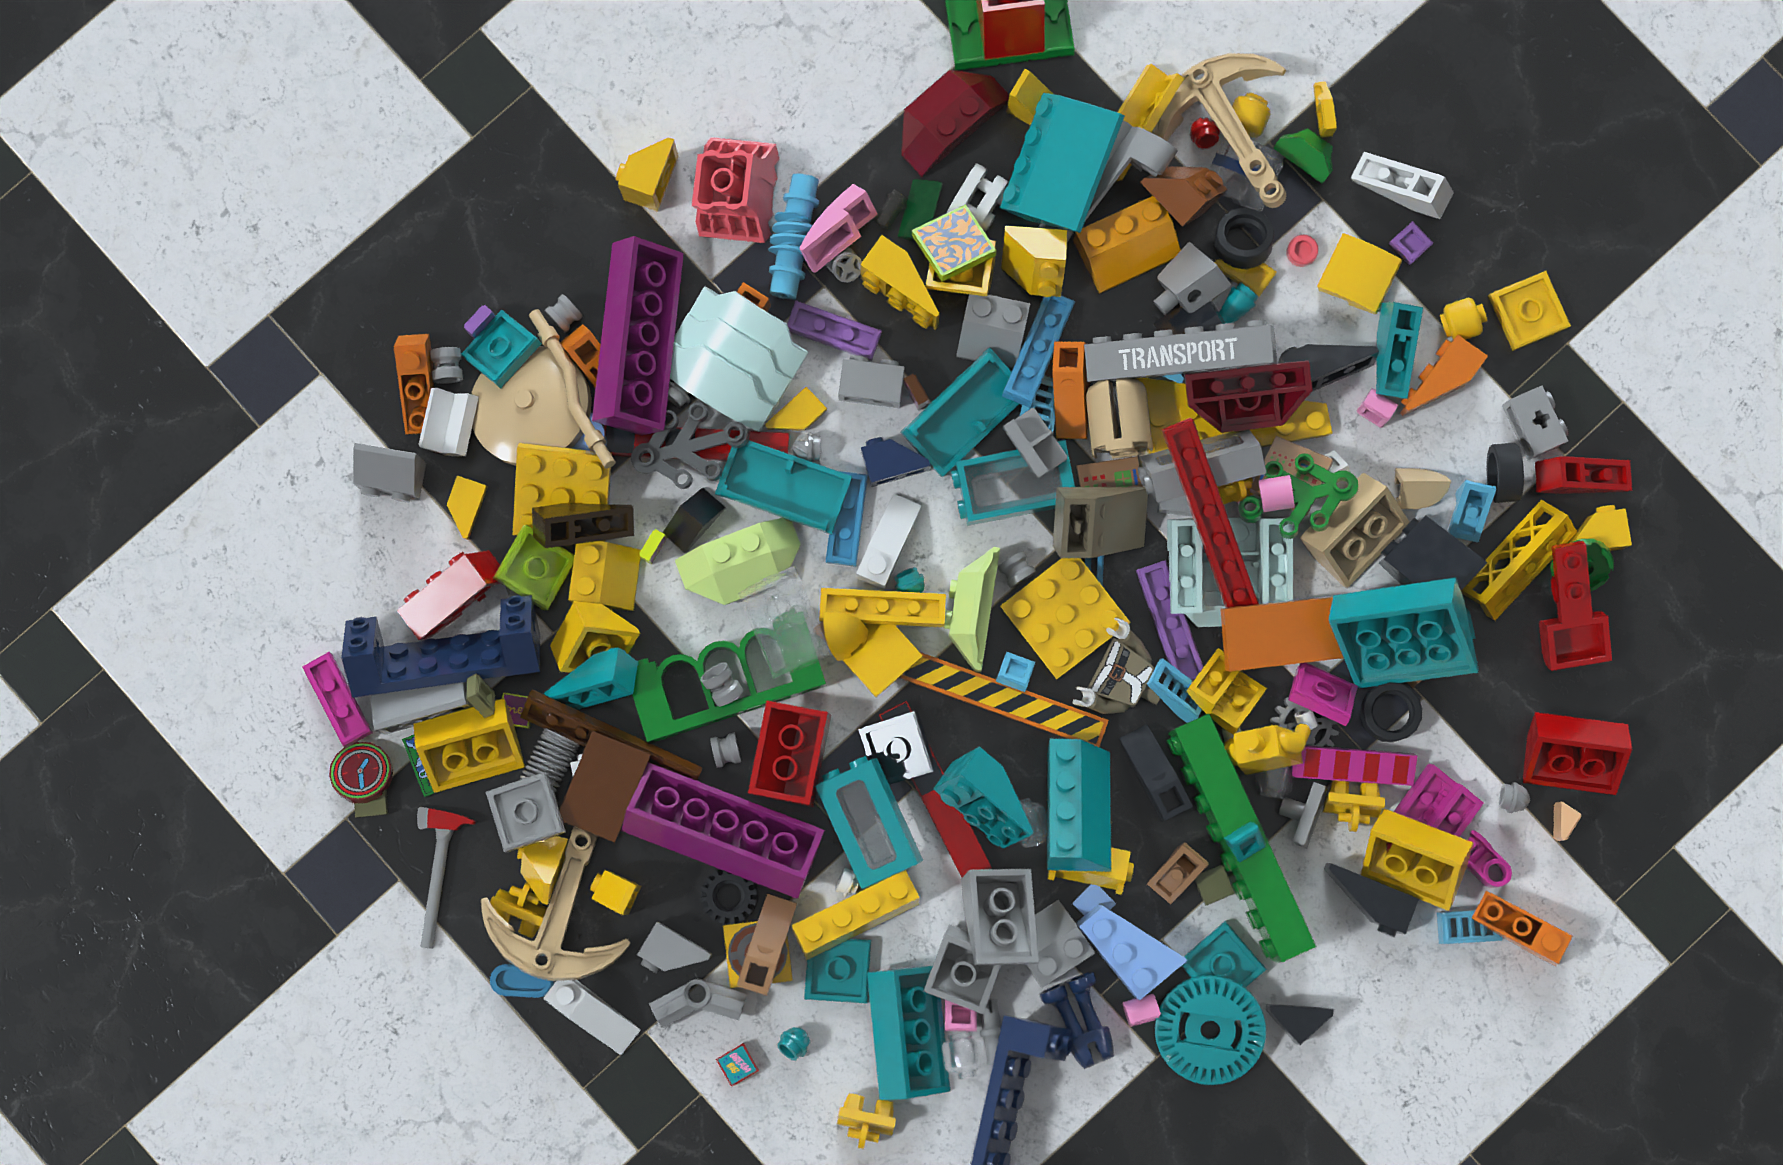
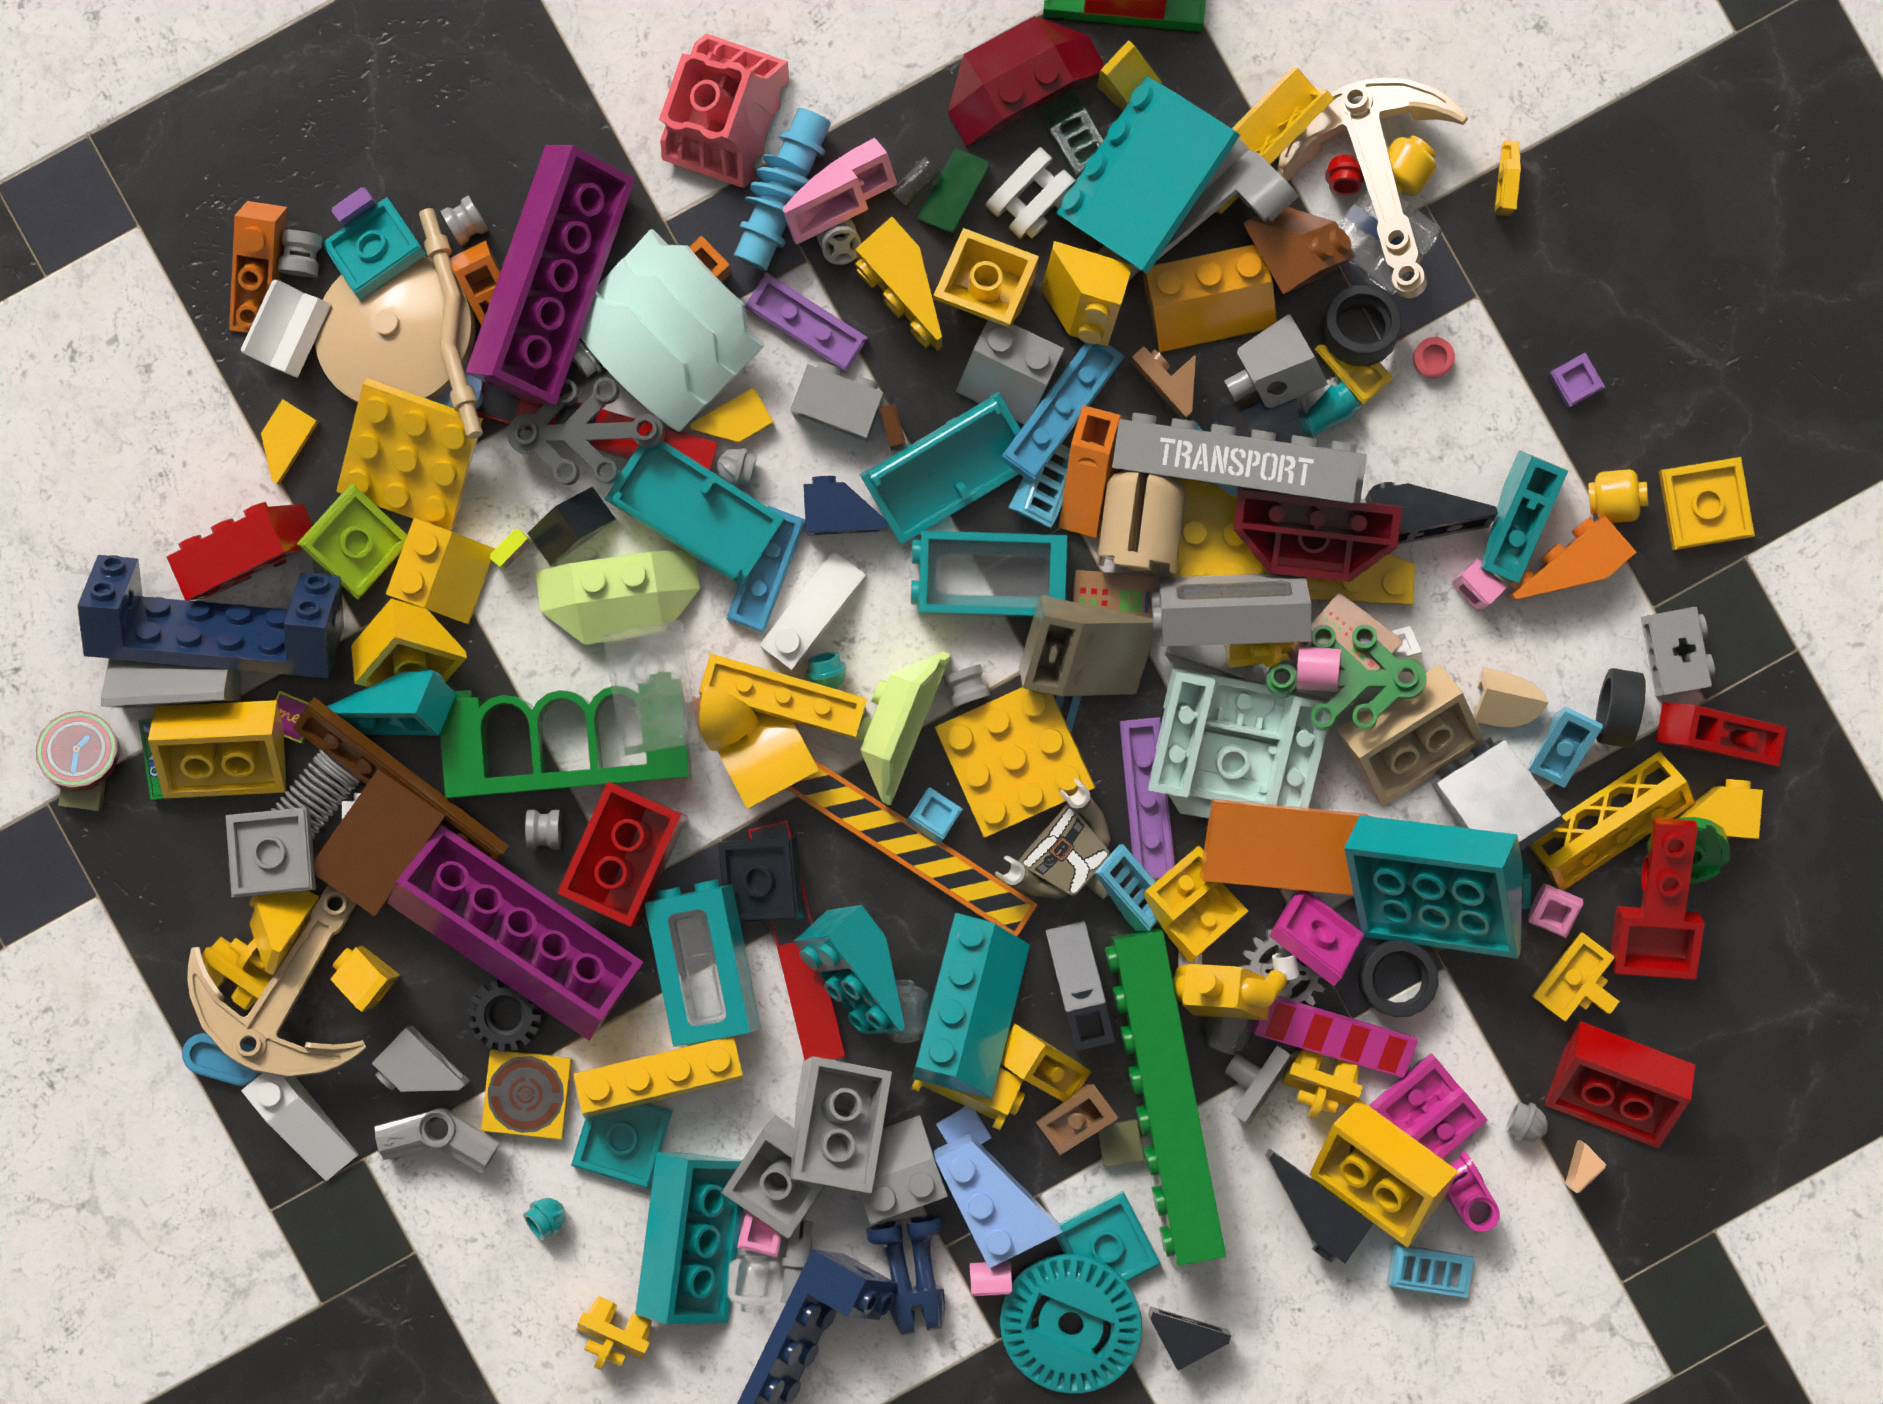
camera: 15 degrees right, 5 degrees up
dark pink tile [302,652,373,748] -> none
light grey slope [353,443,427,502] -> none
light grey piece [417,807,477,949] -> none
olive tile [466,674,495,718] -> none
dark brown slope [532,504,634,548] -> none
yellow slope [616,137,679,212] -> none
light grey wheel [700,663,743,706] -> none
tile [716,1043,759,1087] -> none
medium nougat slope [737,894,797,995] -> none
white plate [835,867,859,898] -> none
tile [912,204,996,282] -> none
light grey panel [1003,408,1067,479] -> none
red tile [1162,418,1259,608] -> none
teal slope [1224,821,1266,862] -> none
green slope [1273,129,1333,184] -> none
yellow slope [1317,233,1402,315] -> none
white slope [1351,152,1454,219] -> none
orange slope [1471,891,1573,967] -> none
none -> yellow slope [1001,1024,1092,1102]
none -> clear green slope [1038,89,1104,179]
none -> medium nougat slope [1130,346,1196,420]
none -> bright pink brick [1528,883,1583,938]
none -> yellow hinge [1531,932,1620,1022]

